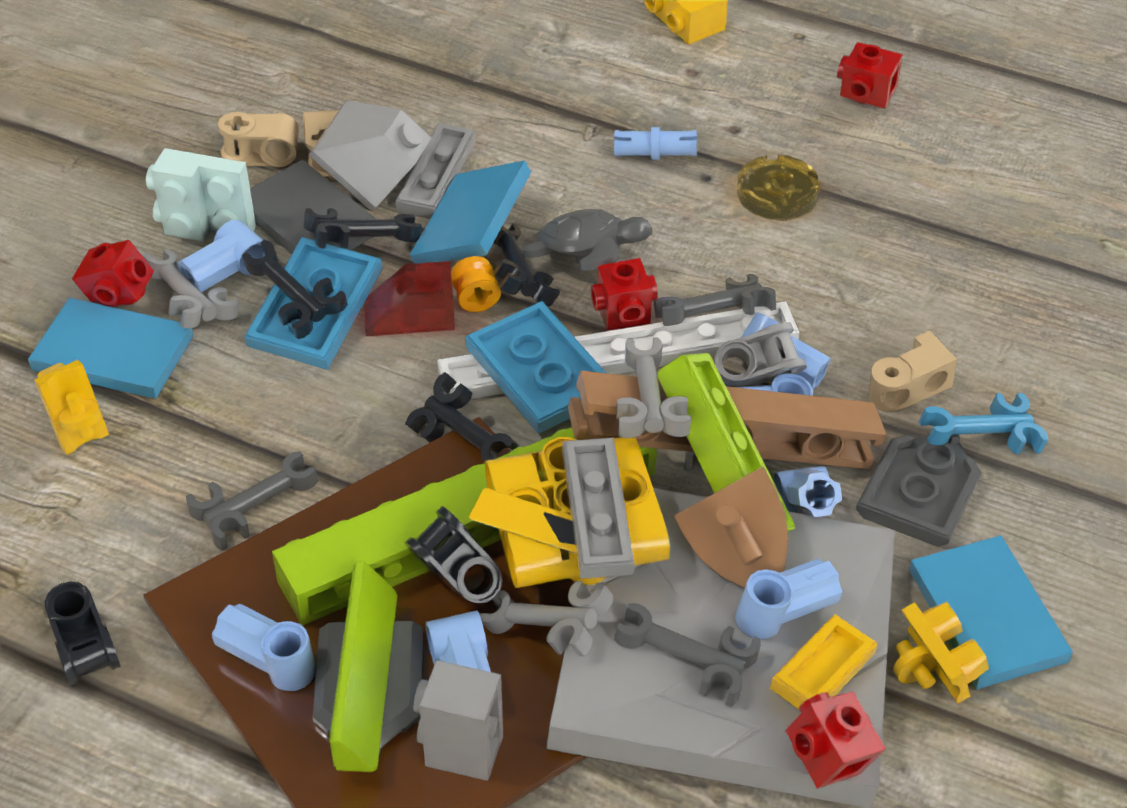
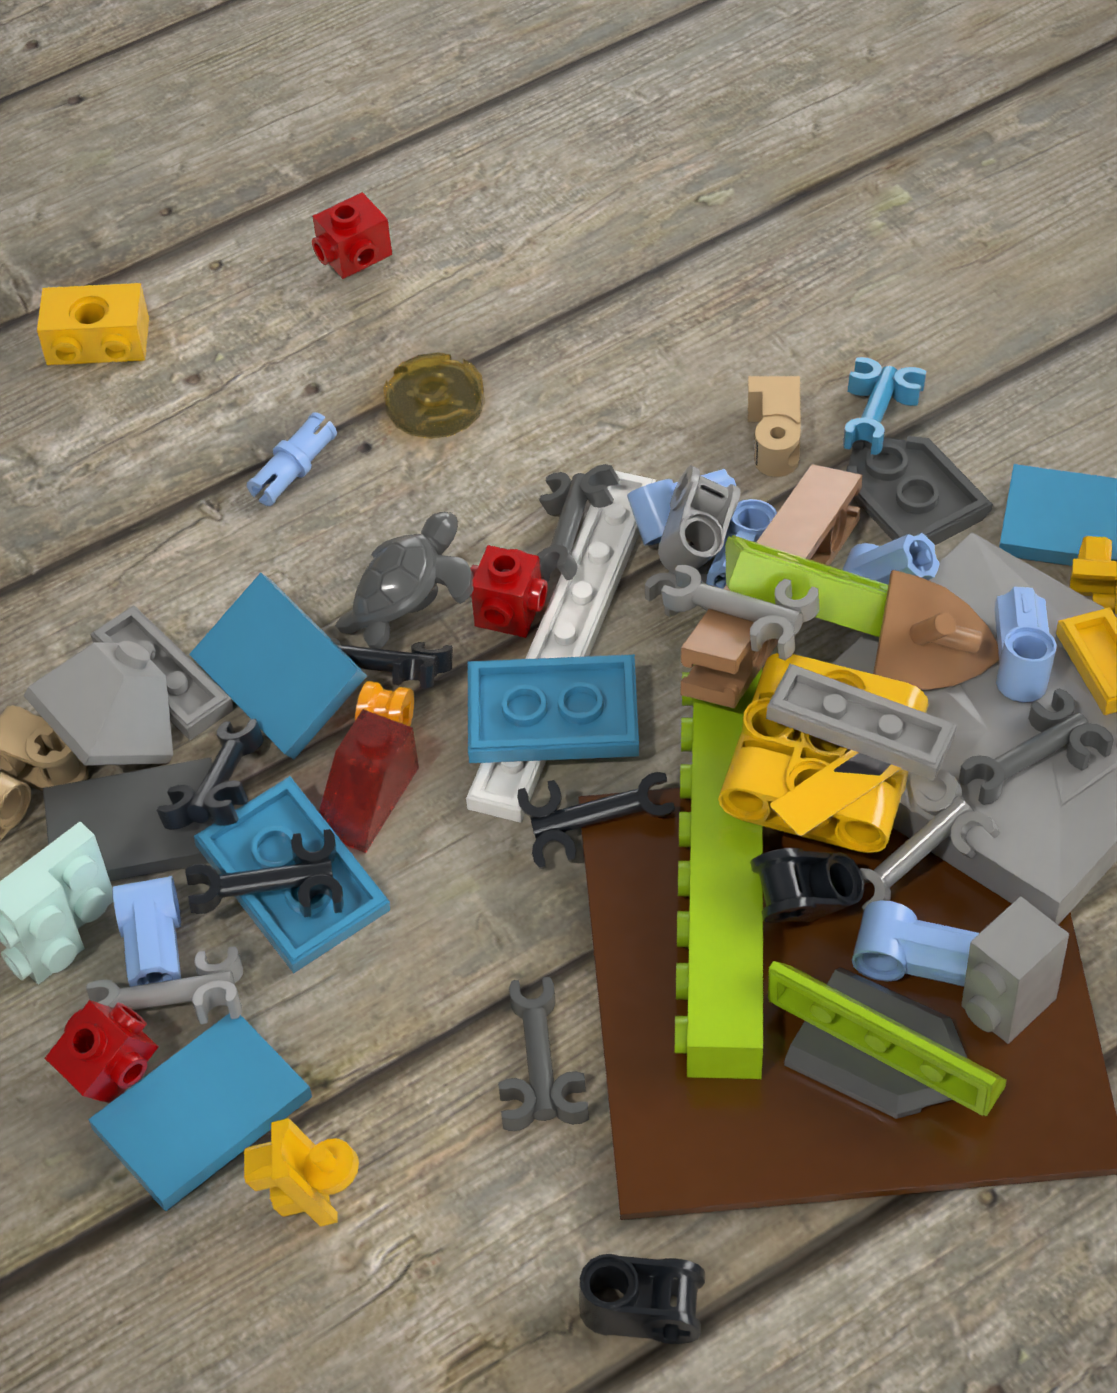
camera: 55 degrees left, 5 degrees up
light blue piece [212,603,316,691] -> none

